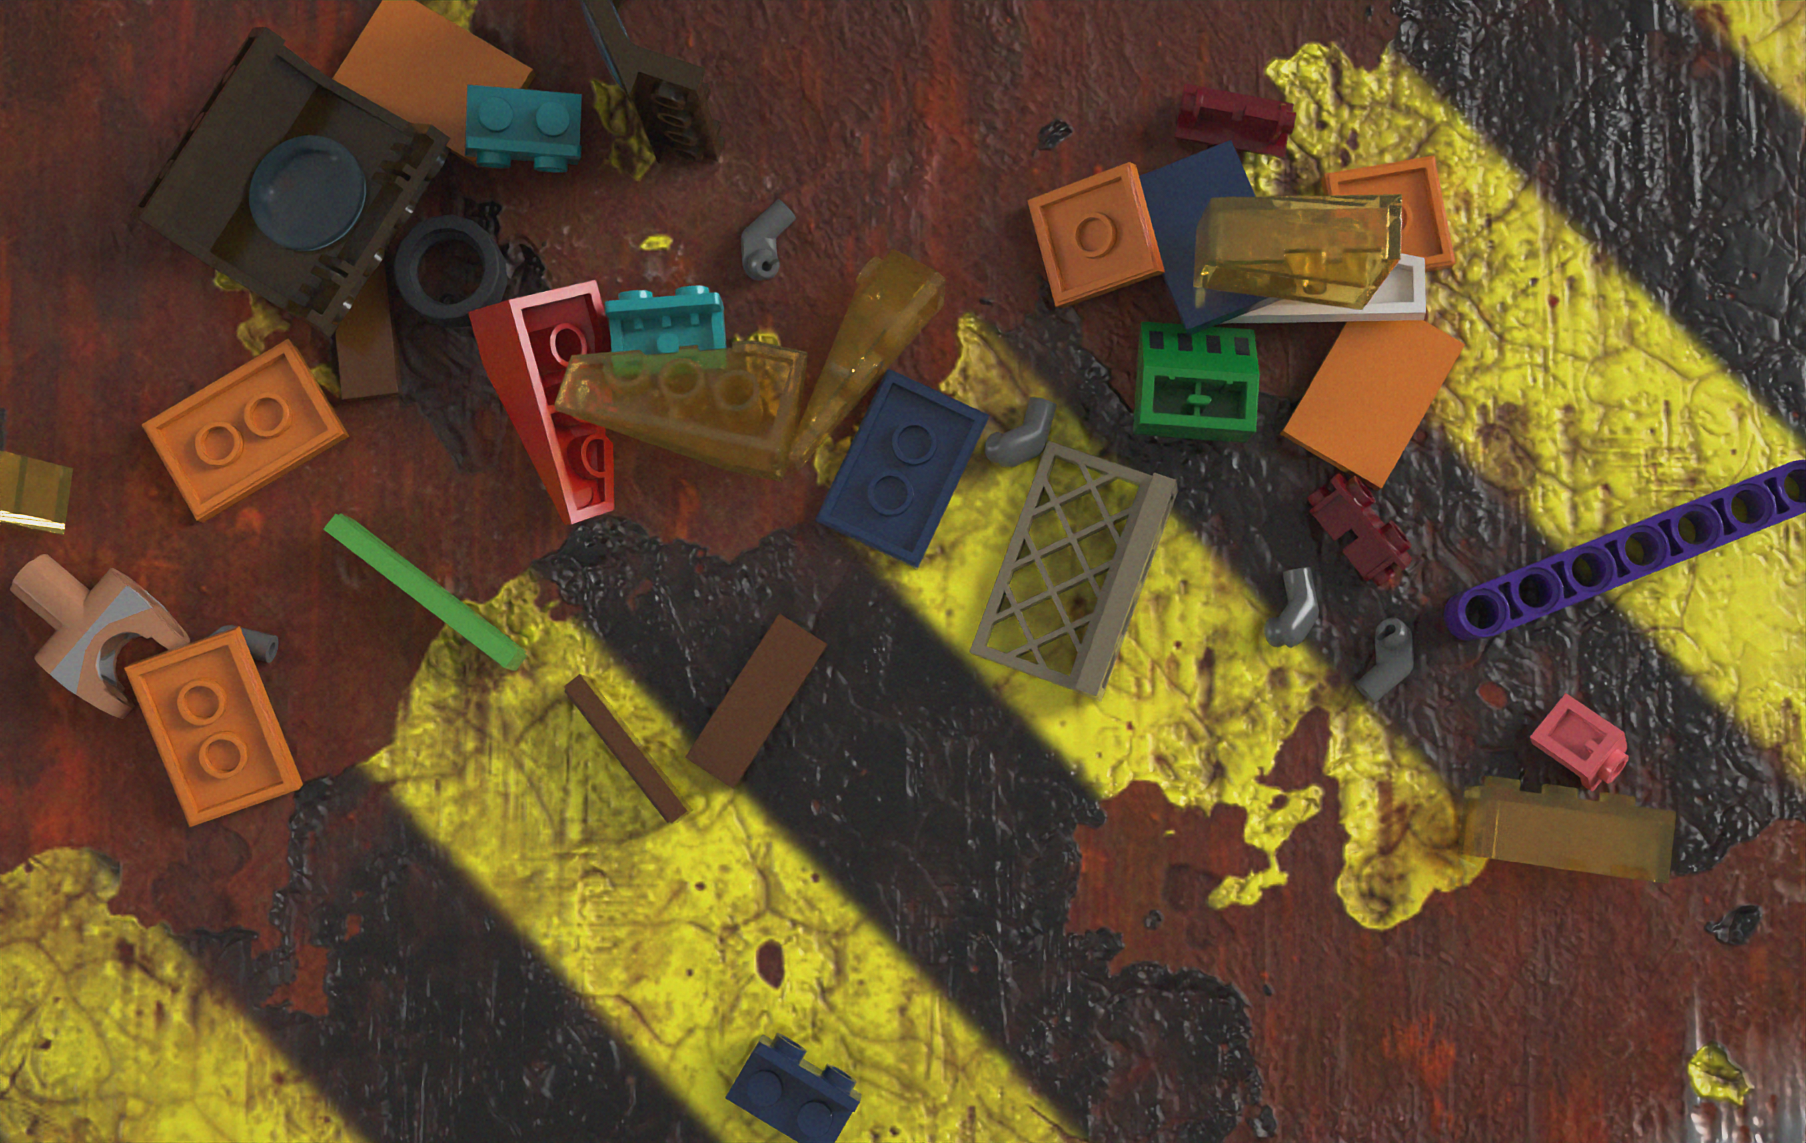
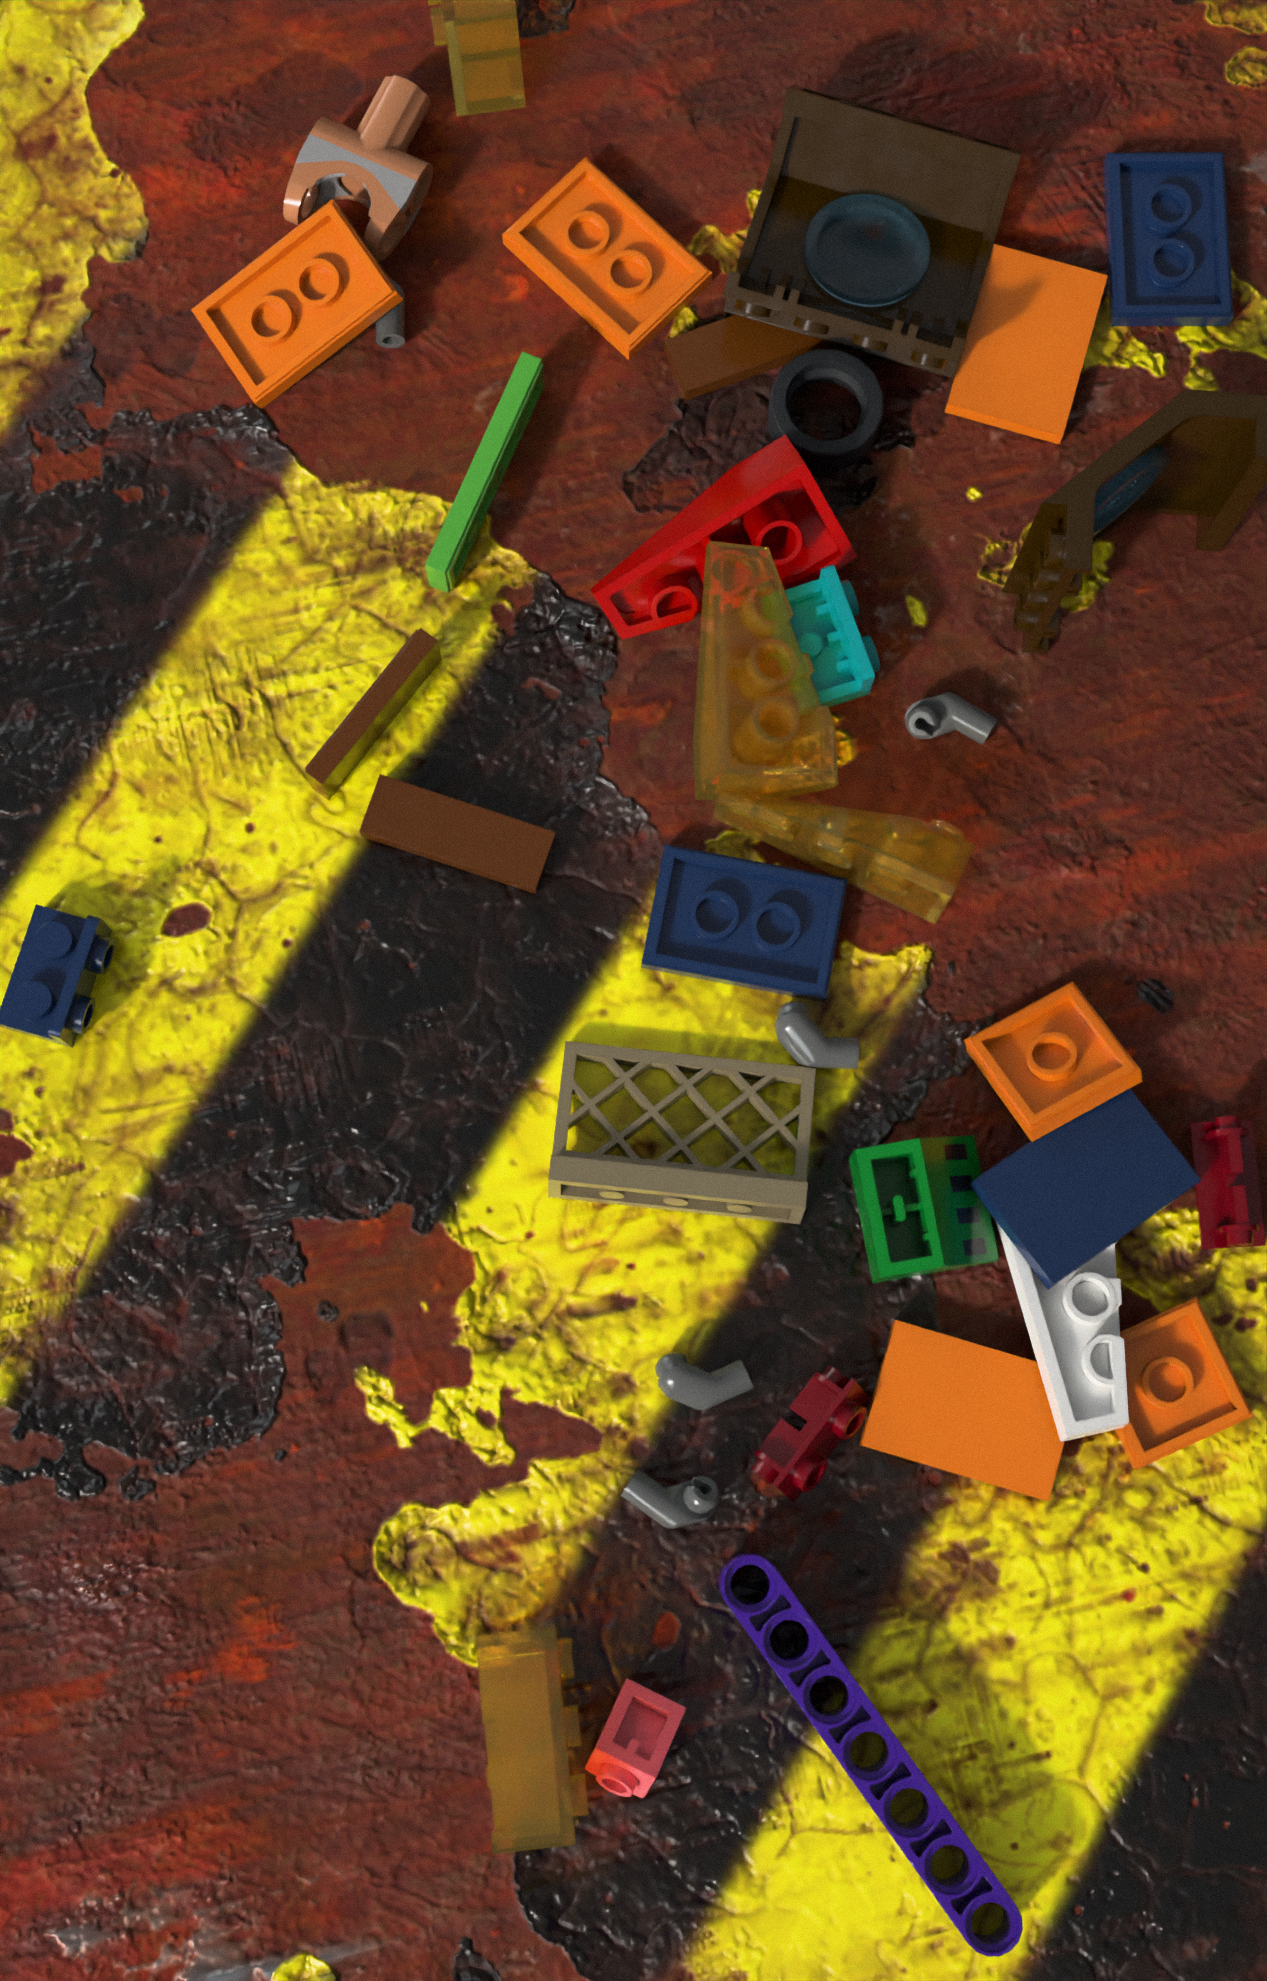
camera: 70 degrees right, 5 degrees down
teal bracket [465,85,582,173] -> none
clear yellow wedge [1193,194,1402,310] -> none

